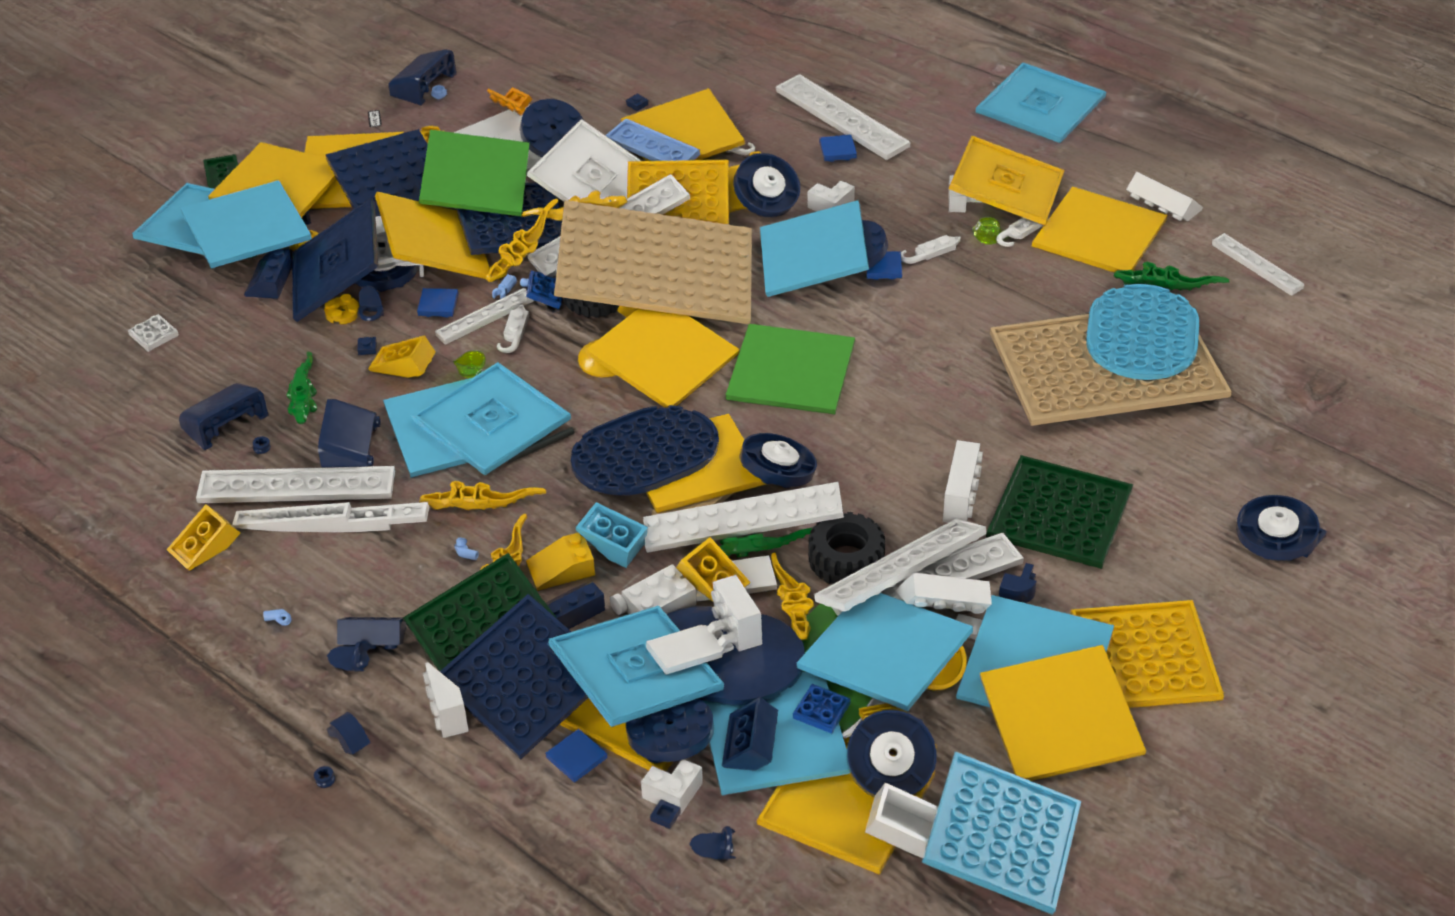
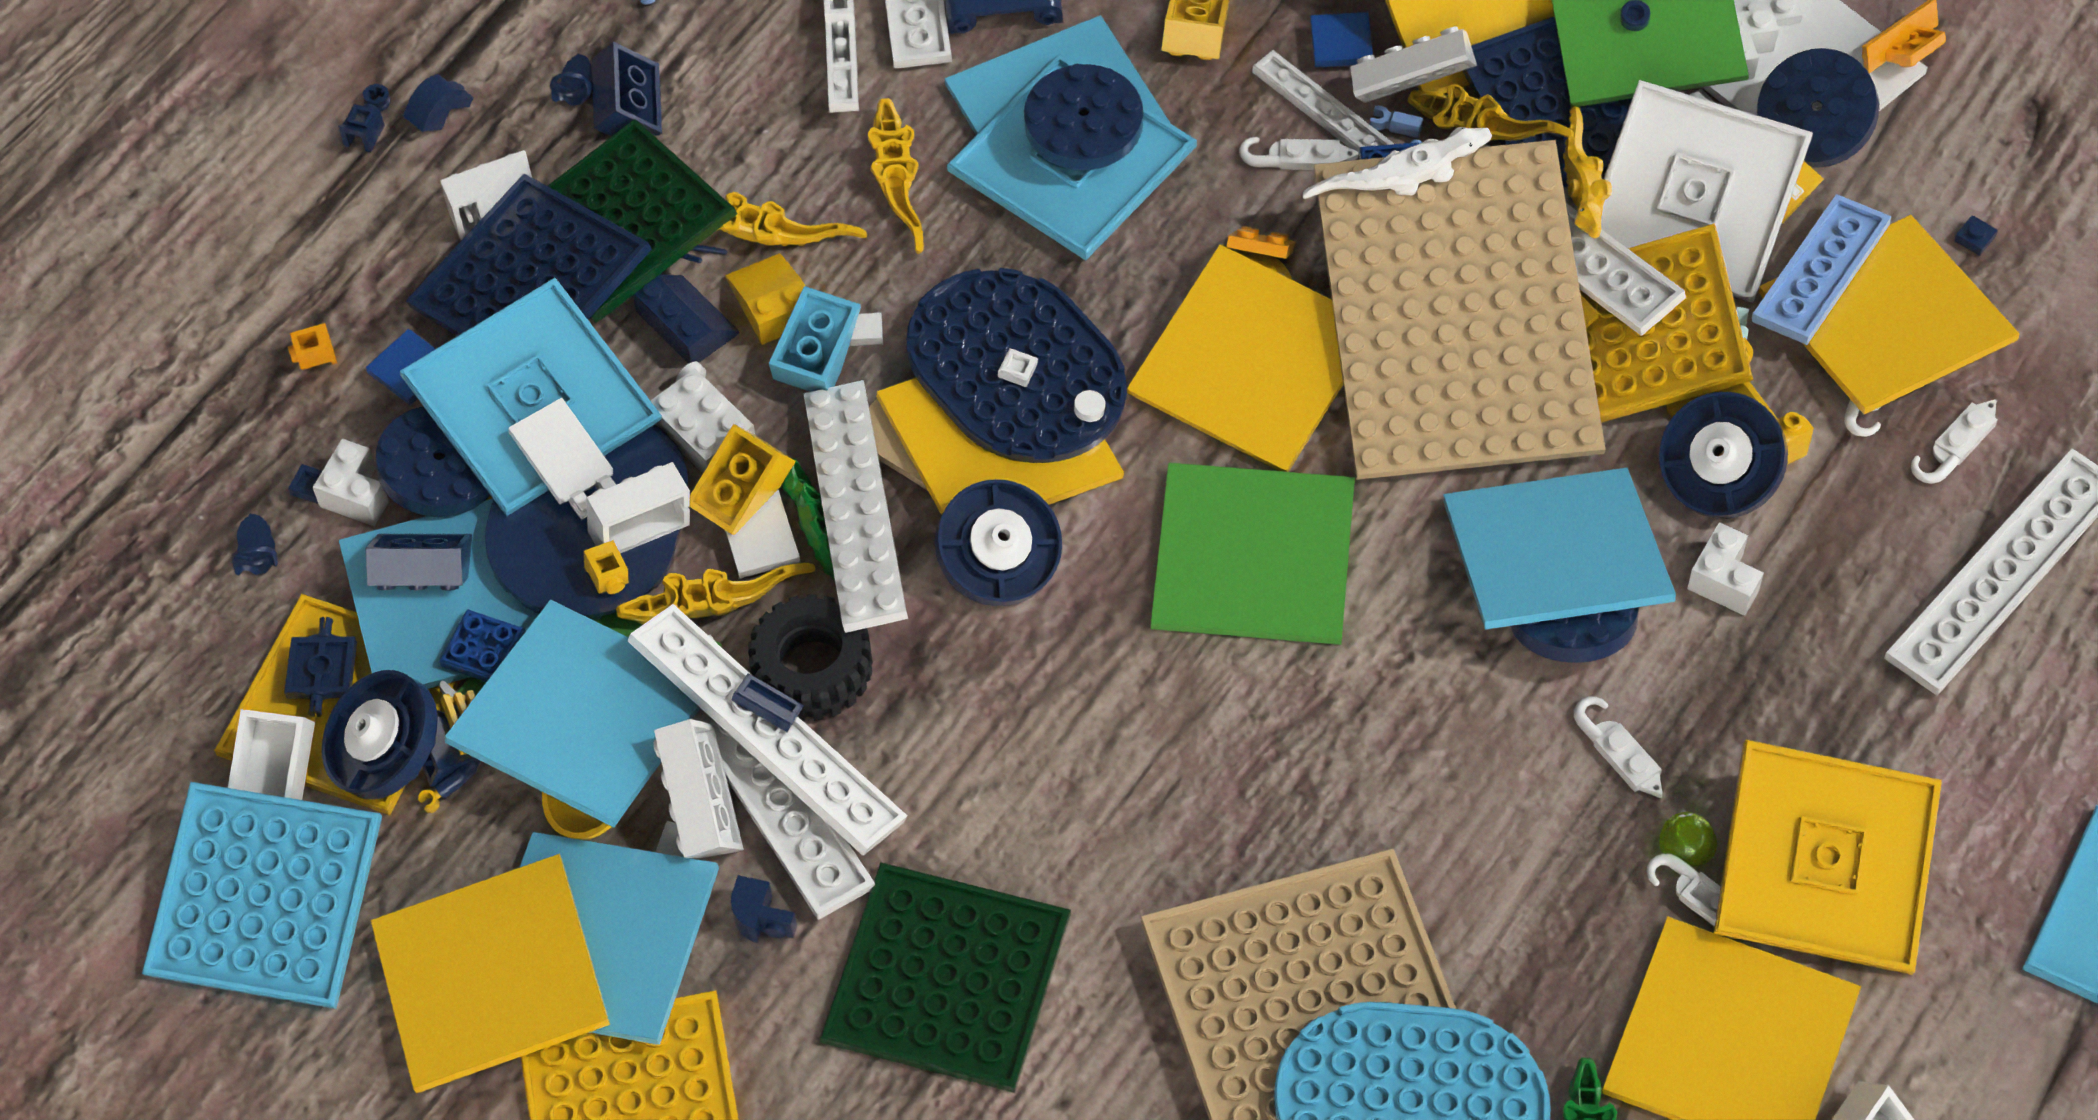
camera: 85 degrees right, 15 degrees up
clear neon green helmet [453,350,486,378] -> none
light blue arm [454,537,479,561] -> none
pearl dark grey bar [506,427,574,464] -> none
blue tile [819,135,857,162] -> none
blue tile [866,251,902,279] -> none
white brick [943,440,983,523] -> none
none -> dark blue plate [284,617,357,717]
none -> light orange brick [287,323,338,370]
none -> dark blue window [338,103,385,153]
none -> yellow brick [584,540,629,594]
none -> dark blue tile [731,673,804,733]
none -> white tile [998,348,1038,387]
none -> dark blue piece [1024,64,1143,170]
none -> white tile [1074,390,1105,422]
none -> light orange plate [1227,226,1295,259]
none -> white animal [1302,127,1492,199]
none -> white slope [1350,27,1477,103]
none -> dark blue tile [1620,0,1650,31]
none -> white plate [1911,399,1998,484]

